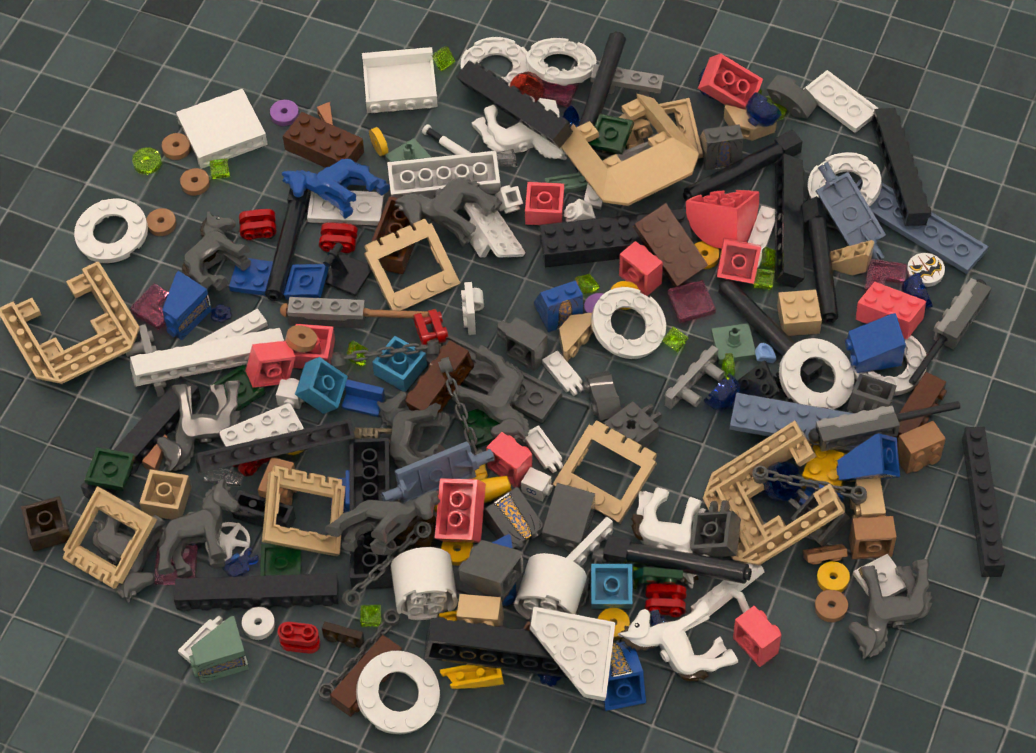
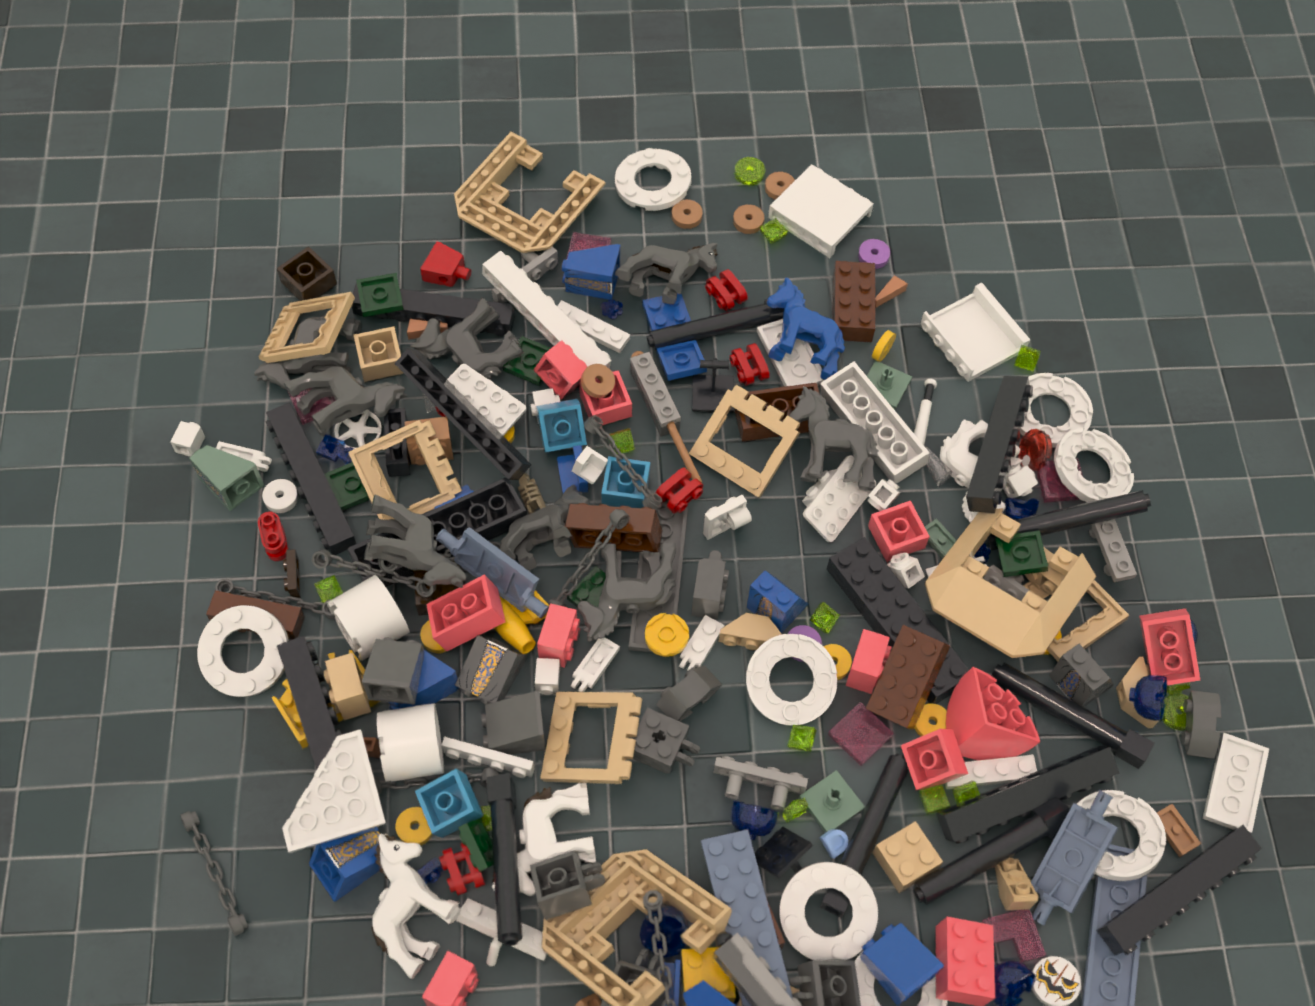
camera: 60 degrees right, 5 degrees up
none -> white brick [170,421,205,457]
none -> red torso [420,241,471,287]
none -> white panel [572,446,608,484]
none -> yellow tile [645,613,689,657]
none -> medium nougat plate [1157,804,1201,857]

